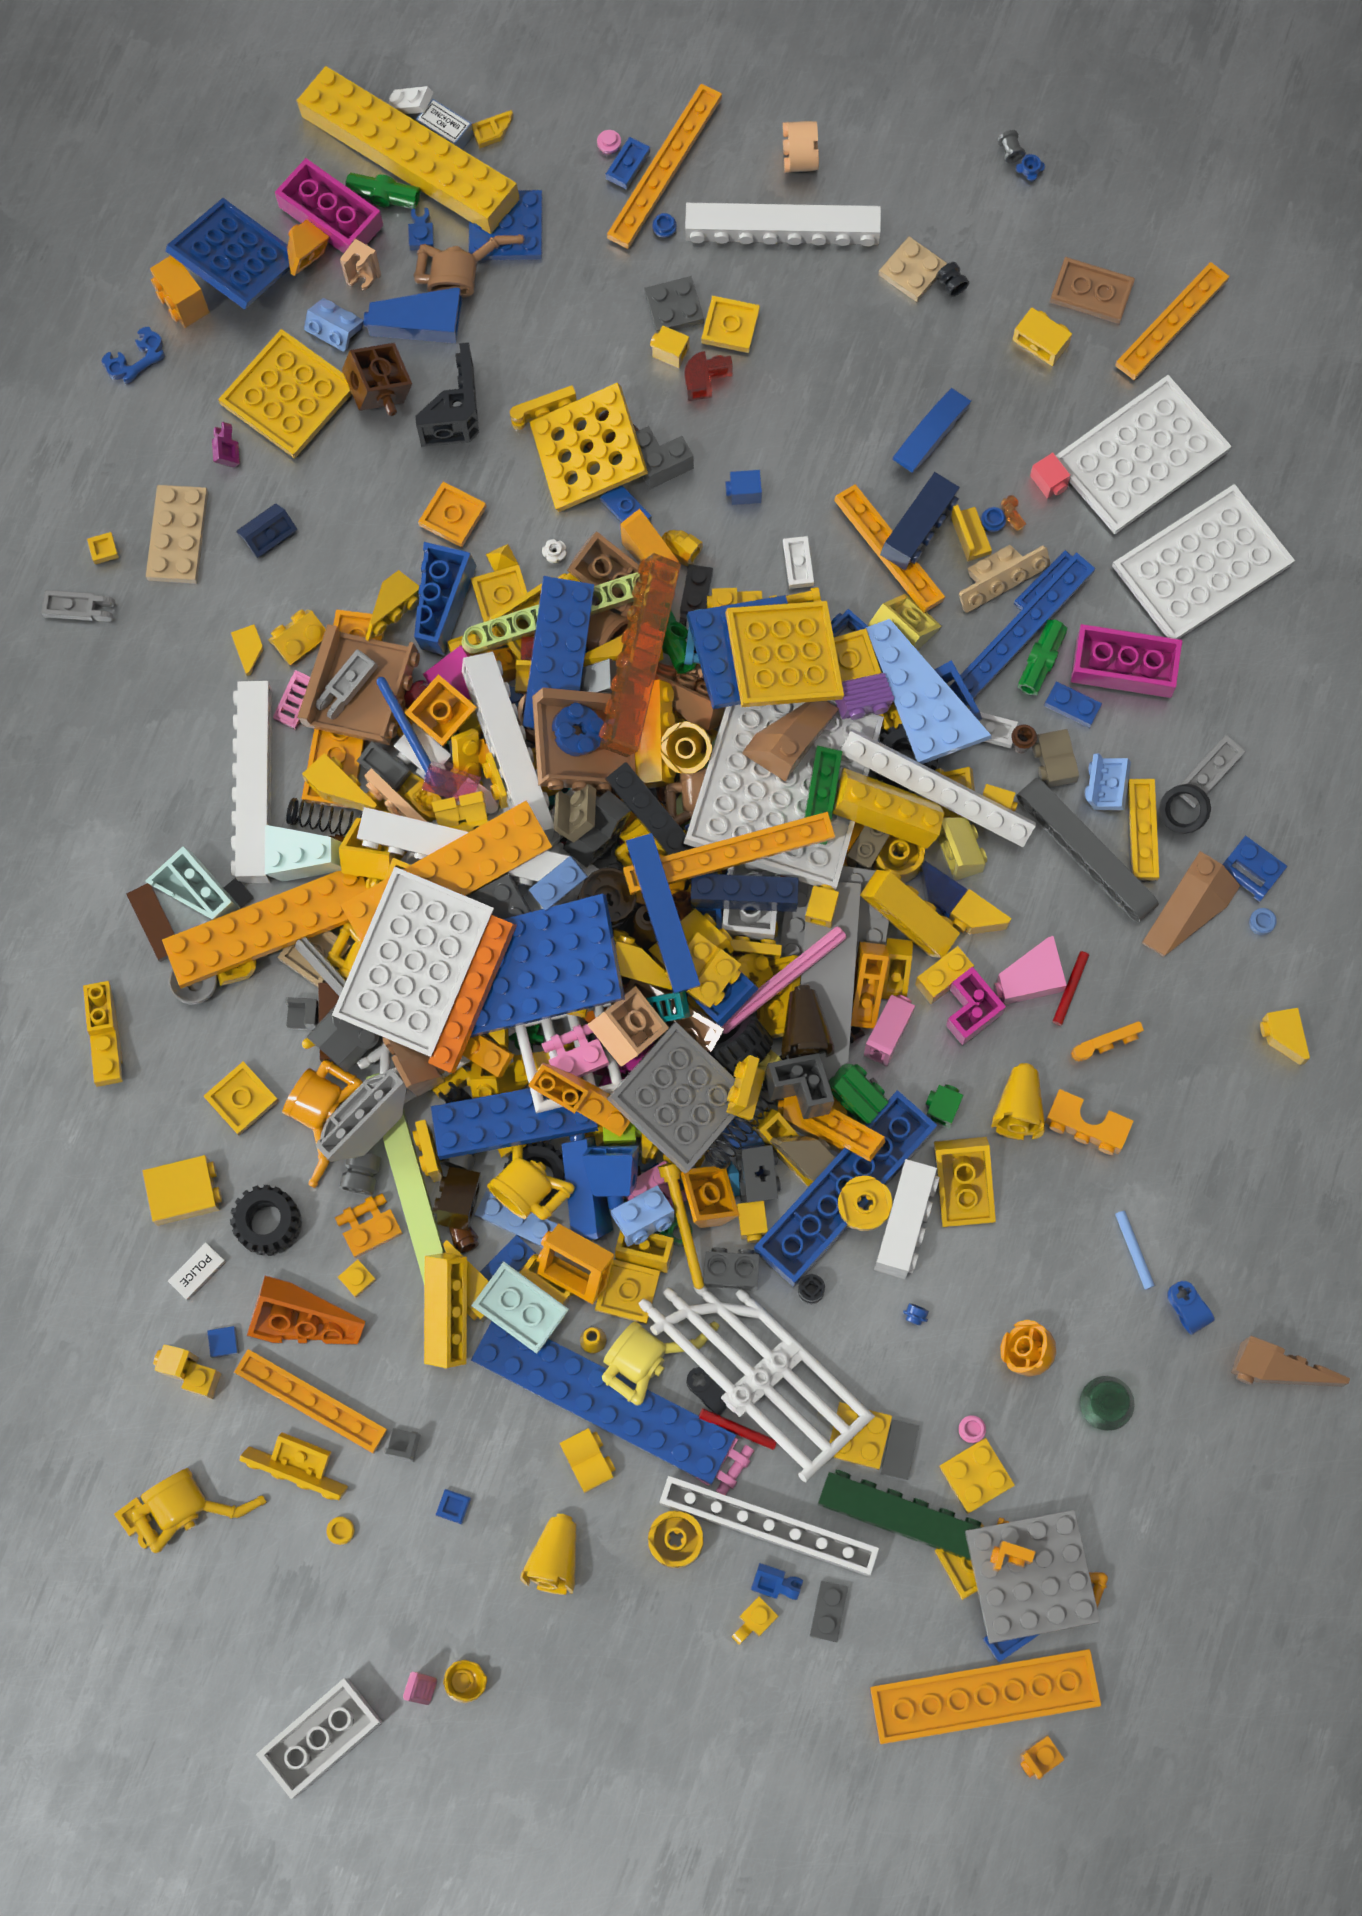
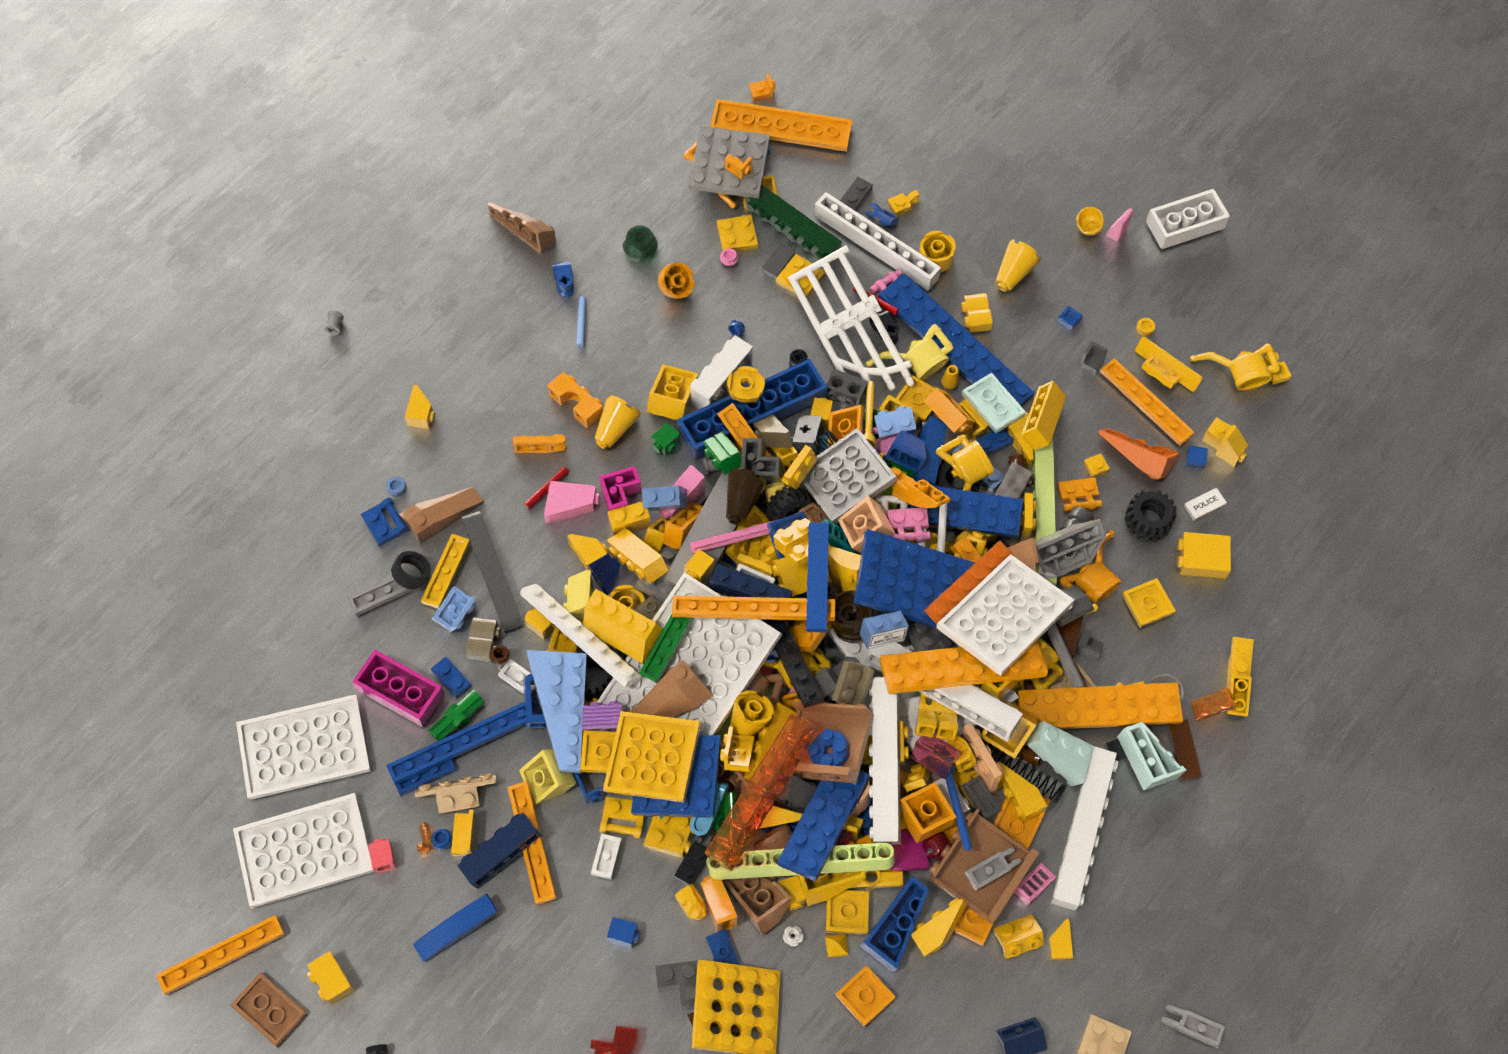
camera: 165 degrees left, 10 degrees down
none -> medium blue brick [642,486,687,511]
none -> yellow bracket [720,726,754,772]
none -> clear orange plate [1191,688,1236,722]

